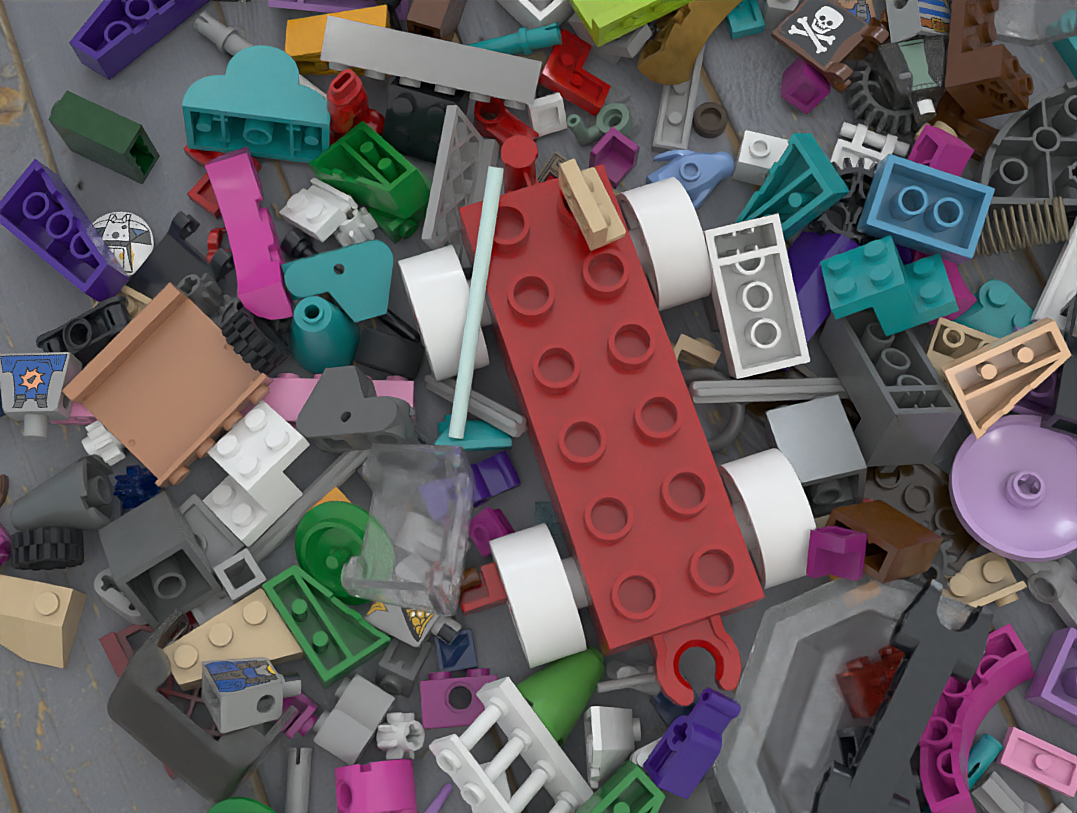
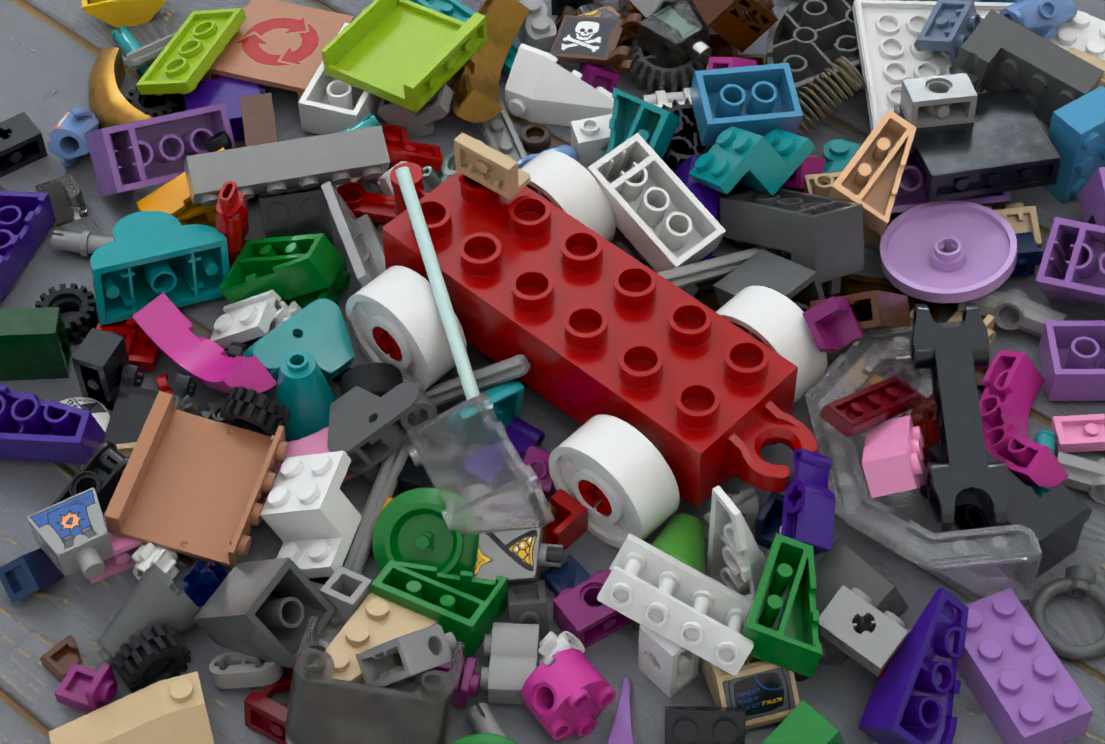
camera: 25 degrees left, 25 degrees down
none -> black tyre [35,283,98,345]
none -> black brick [72,328,130,411]
none -> white wedge [504,43,614,127]
none -> dark red tile [819,376,923,438]
none -> bright pink wedge [862,415,926,498]

